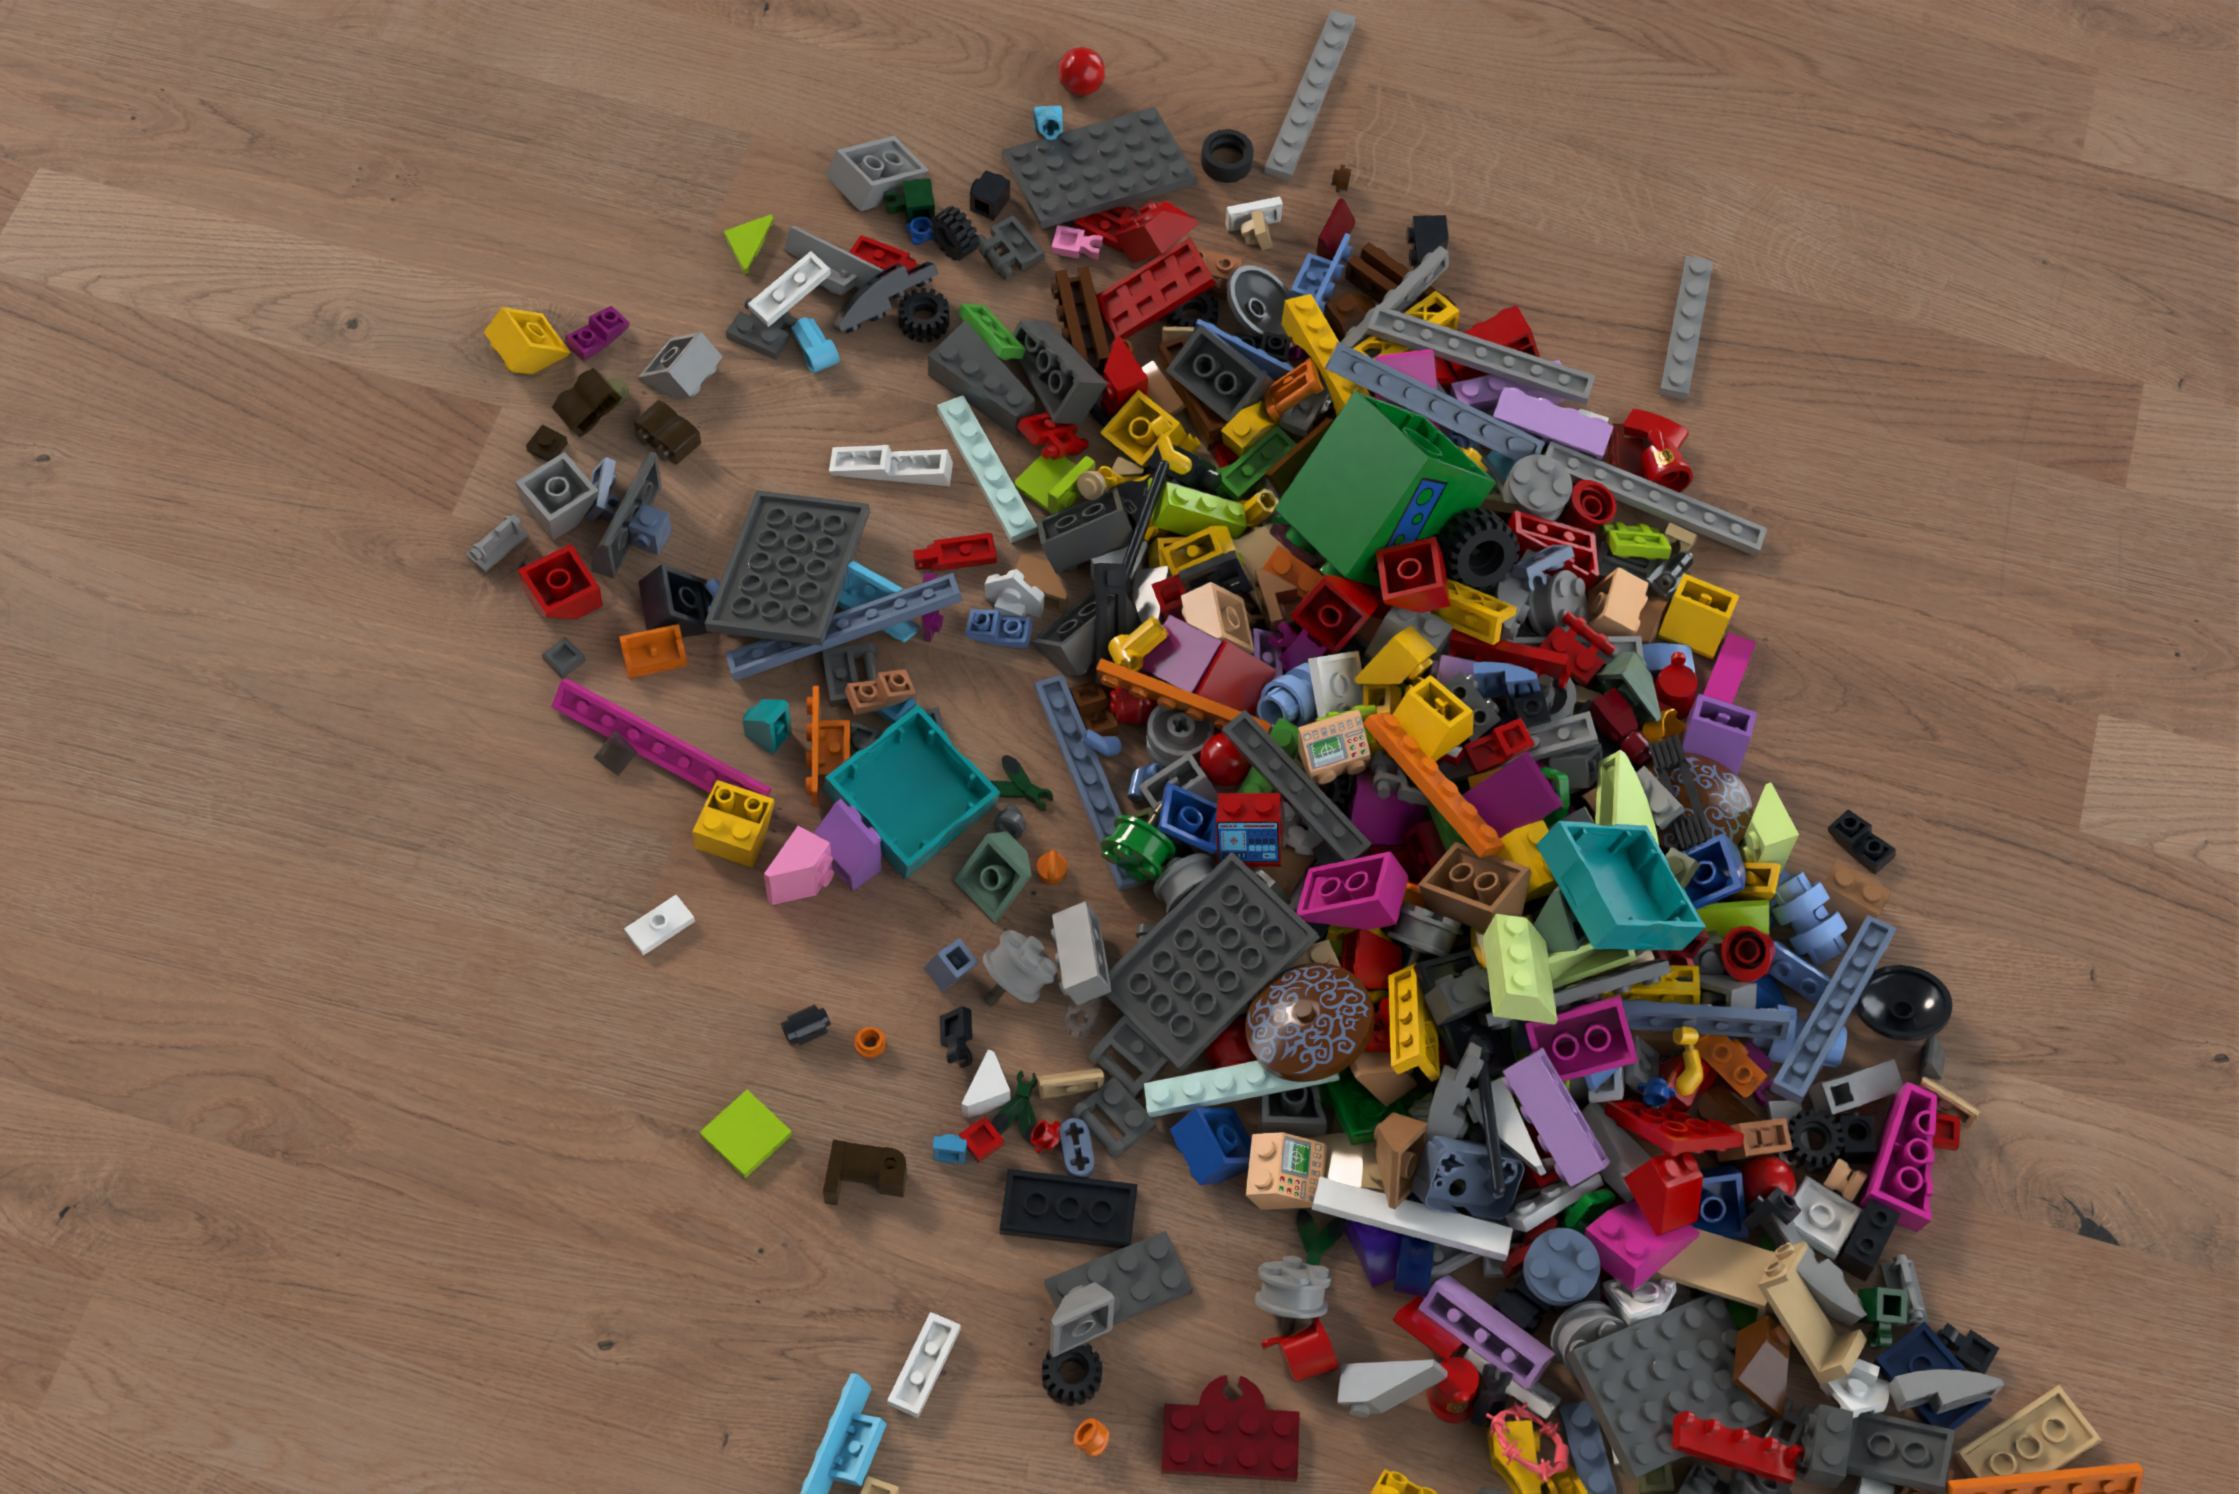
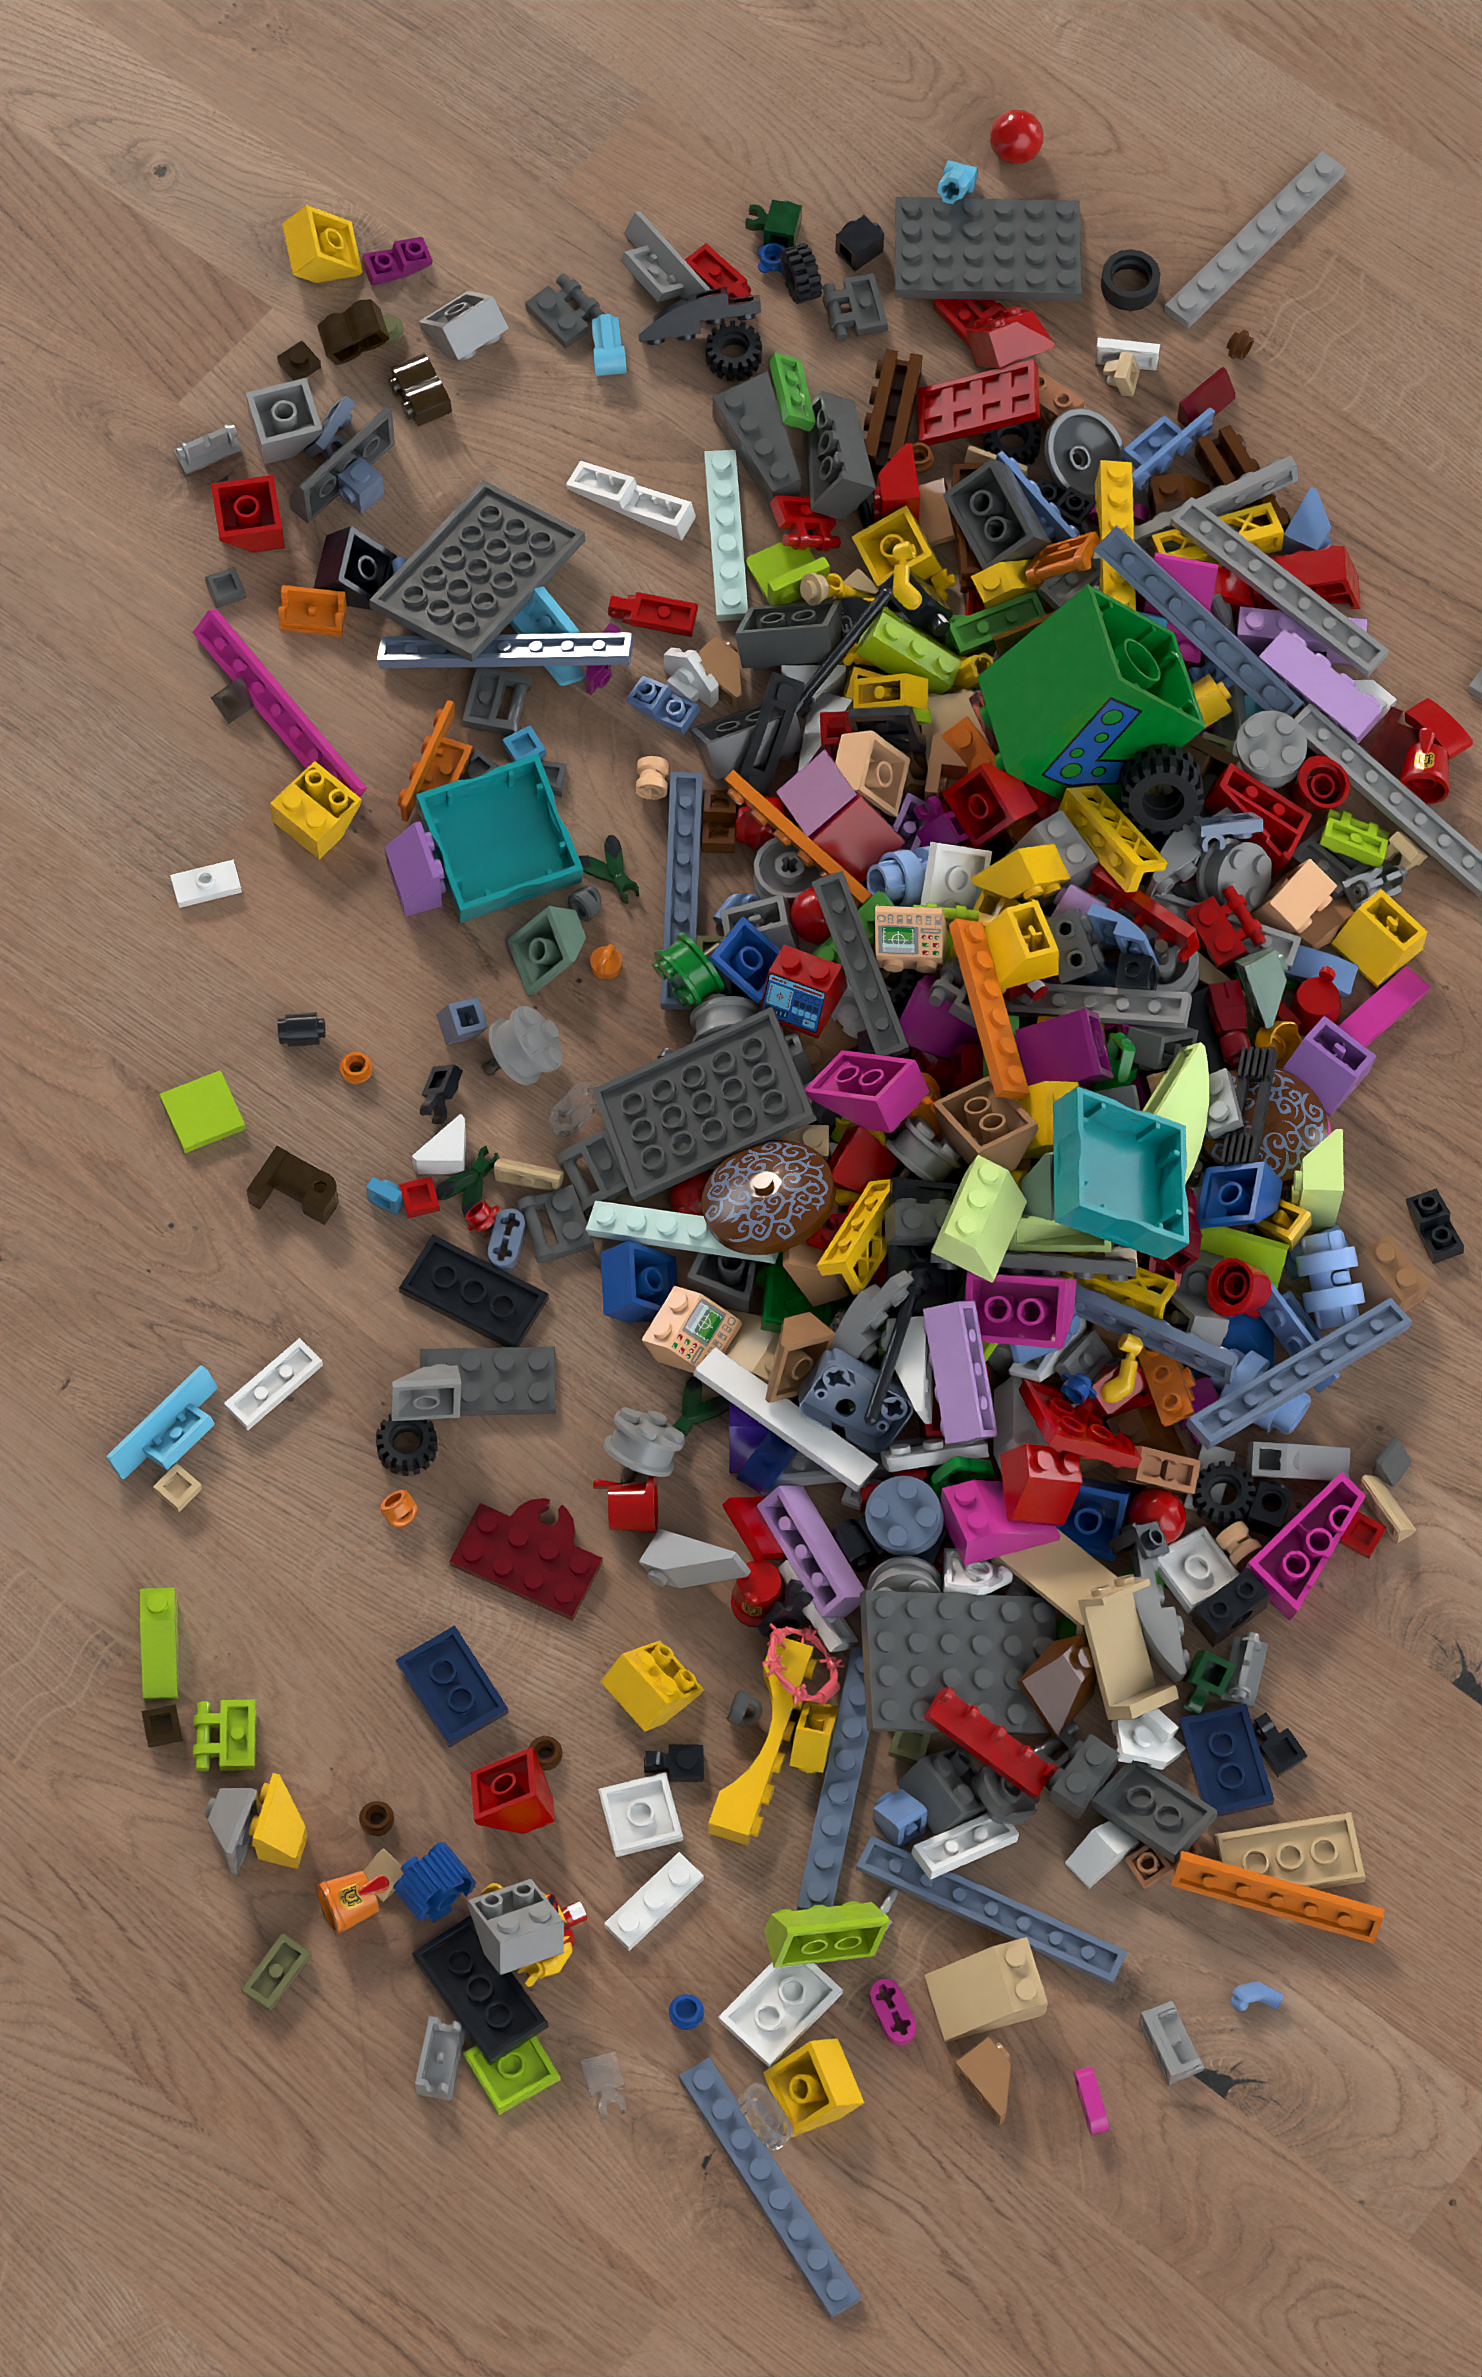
camera: 25 degrees right, 5 degrees up
lime tile [724,214,774,275] -> none
teal slope [743,699,792,754] -> none
white plate [748,251,831,327] -> none
bright pink slope [764,826,834,905] -> none
light grey slope [825,136,929,211] -> none
nougat slope [845,669,916,715] -> none
bright pink plate [1051,225,1103,260] -> none
light grey brick [1051,901,1112,1006] -> none
medium blue arm [1081,729,1122,757] -> none
yellow piece [1108,616,1169,672] -> none
red slope [1376,537,1451,613] -> none
black slope [1406,215,1449,270] -> none
red slope [1462,718,1535,775] -> none
olive plate [1665,847,1700,889] -> none
black dish [1855,965,1953,1041] -> none
light grey slope [1888,1369,2004,1415] -> none
none -> light nougat wheel [636,756,669,800]
none -> medium blue slope [1280,487,1333,555]

